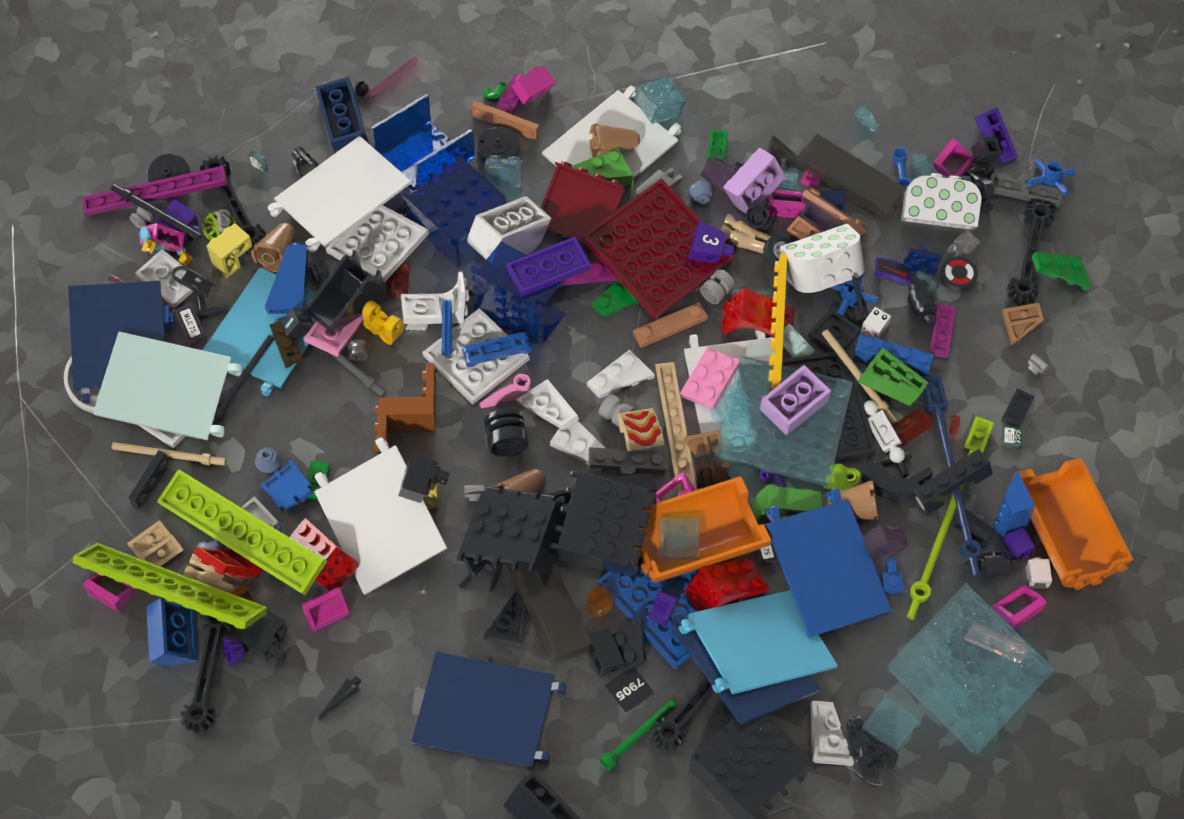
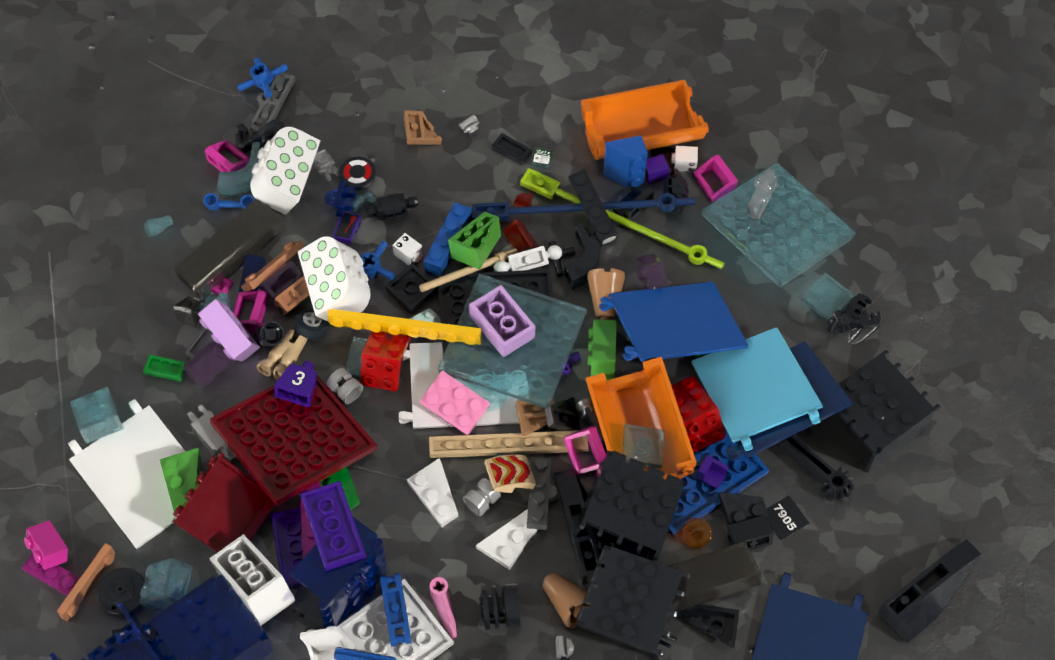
camera: 85 degrees left, 0 degrees up
green arm [483,81,507,100] -> none
white wing [516,379,579,430] -> none
medium nougat cone [589,124,640,157] -> none
green piece [599,699,676,771] -> none
nougat plate [633,303,708,348] -> none
sand blue cone [688,180,712,204] -> none
white wing [811,701,854,766] -> none
lime plate [823,464,861,492] -> none
black plant [834,276,869,323] -> none
blue plate [881,557,904,594] -> none
magenta plate [929,304,956,358] -> none
black brick [971,138,1002,164] -> none
dark purple slope [974,107,1018,164] -> none
black arm [1007,200,1055,306] -> none
green wing [1032,252,1091,291] -> none

